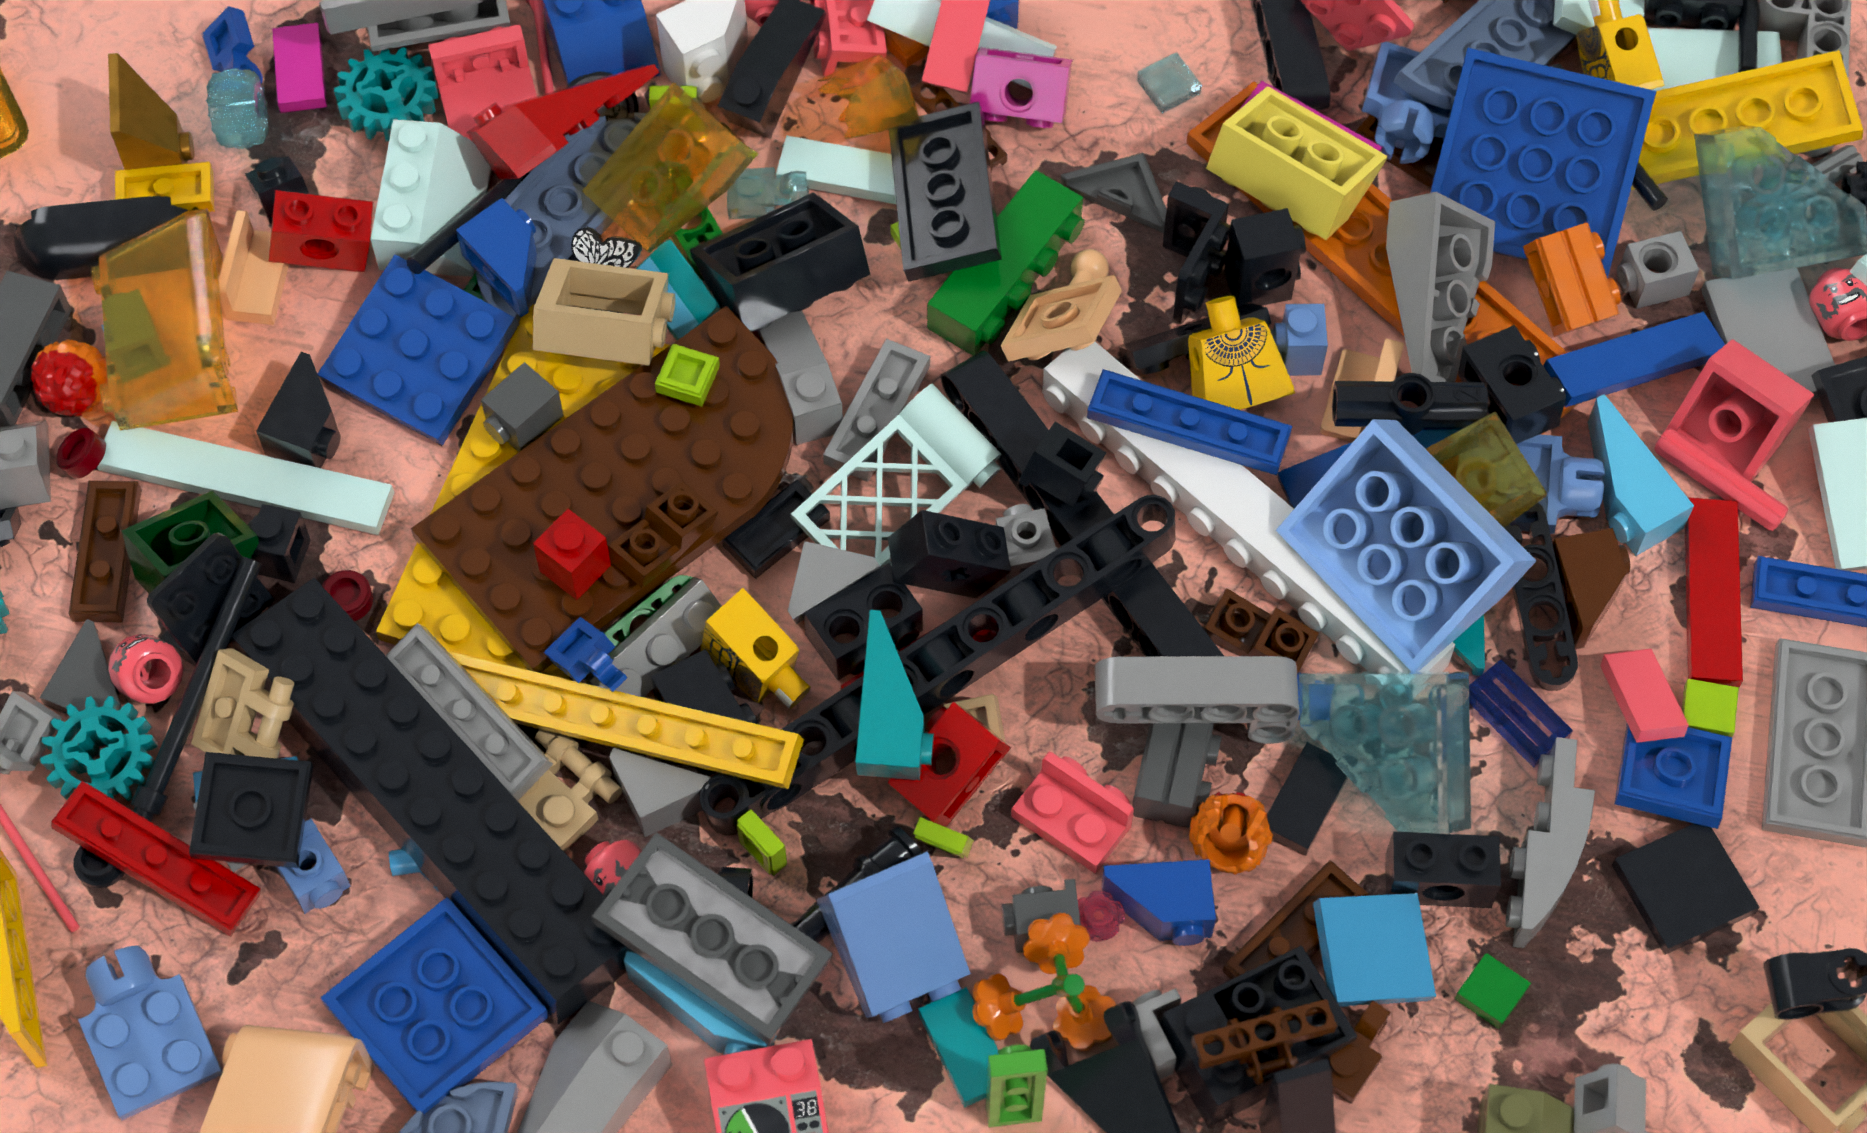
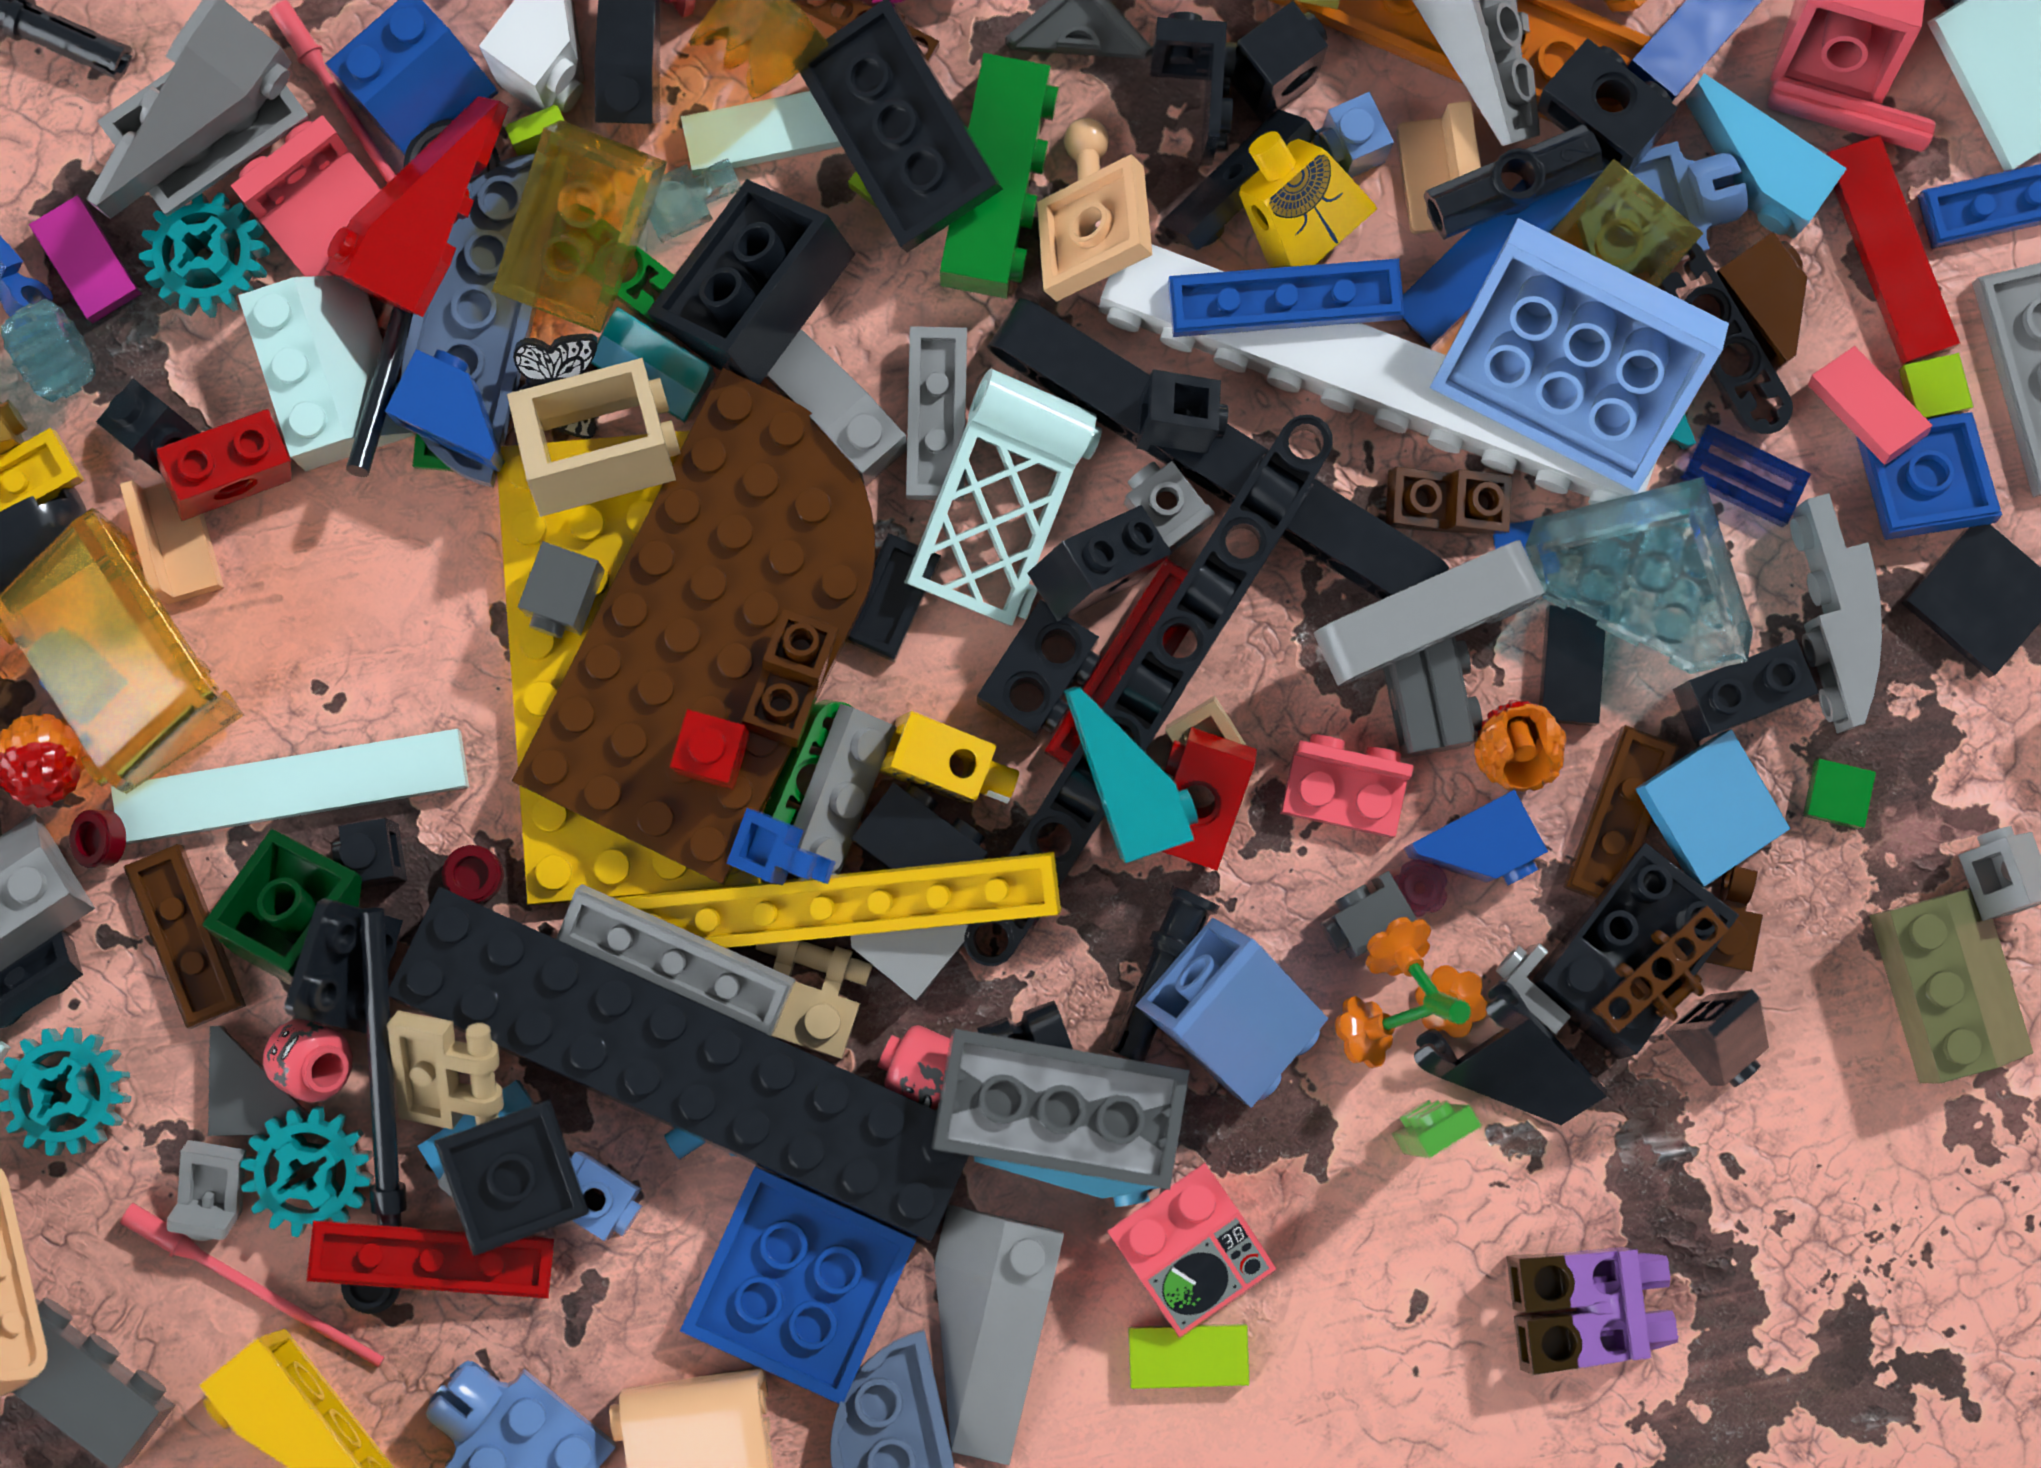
camera: 30 degrees left, 20 degrees up
black slope [256,352,341,468] -> none
blue plate [318,254,519,446] -> none
lime tile [655,344,720,407] -> none
lime tile [737,809,787,876] -> none
light grey slope [788,541,881,624] -> none
lime tile [913,817,974,859] -> none
teal tile [918,987,999,1108] -> none

